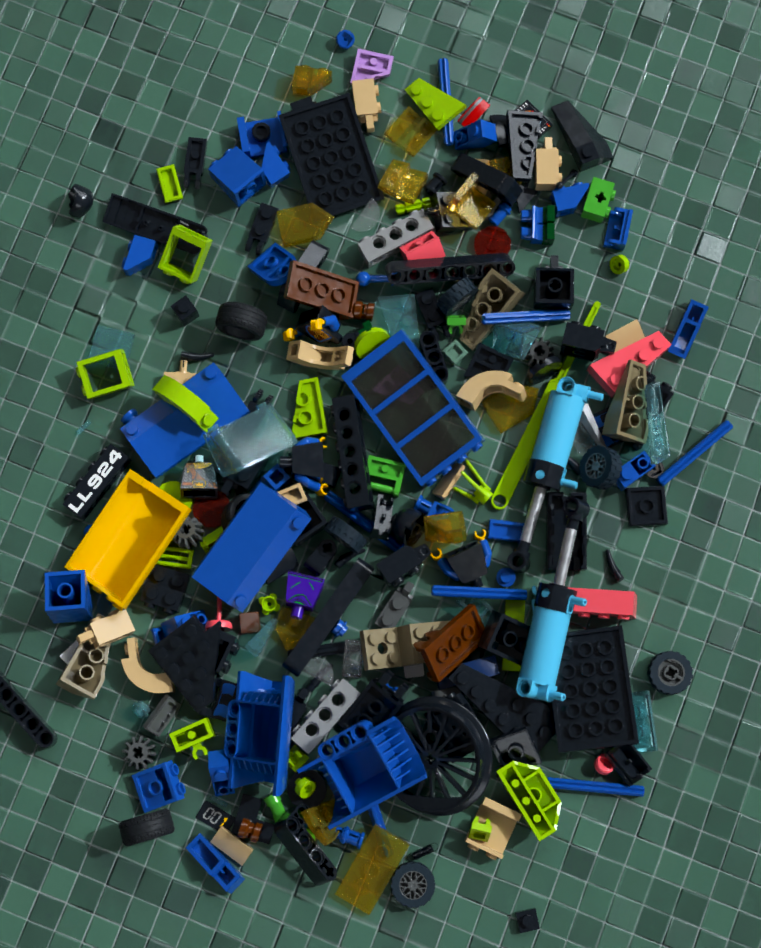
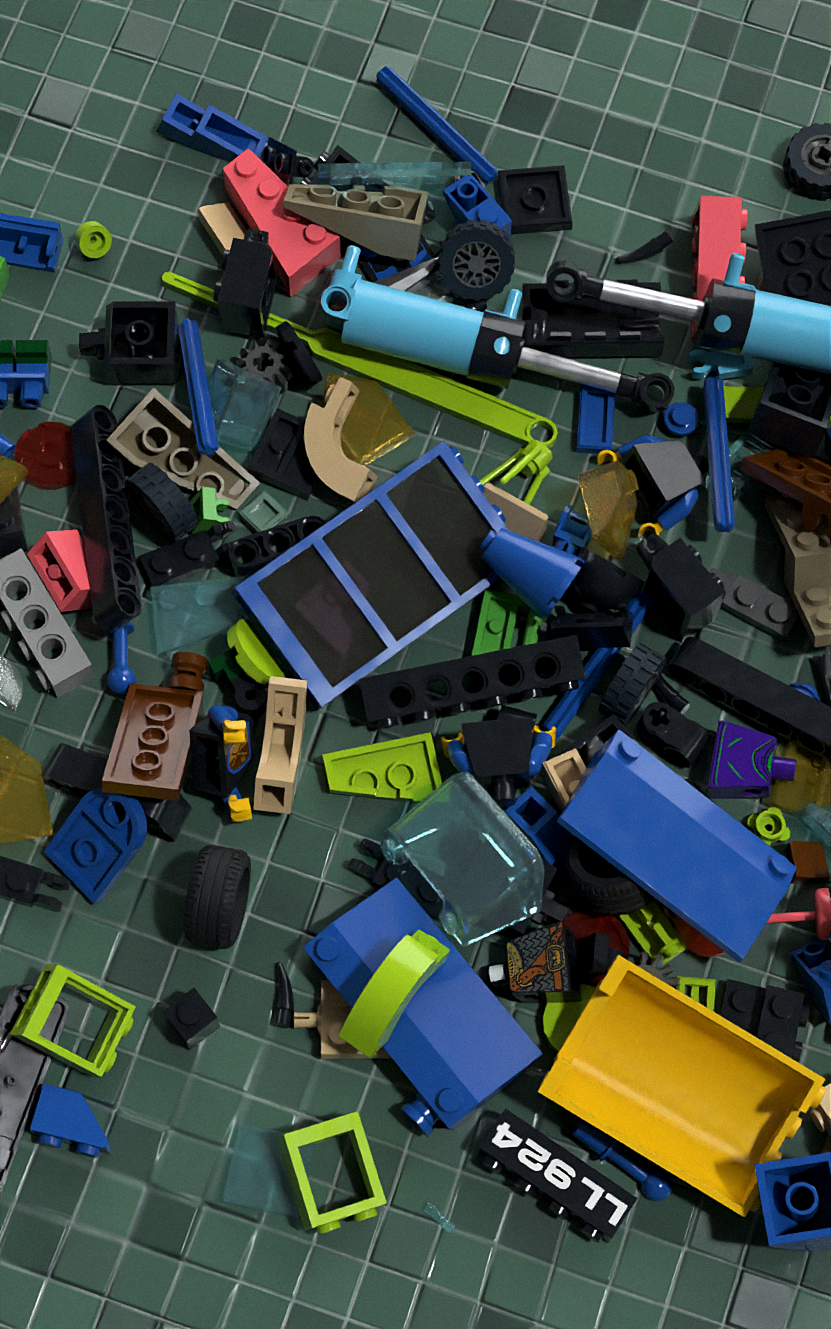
camera: 95 degrees left, 10 degrees down
none -> black hinge [262,137,314,184]
none -> blue cone [479,528,585,621]
none -> black tile [578,932,623,979]

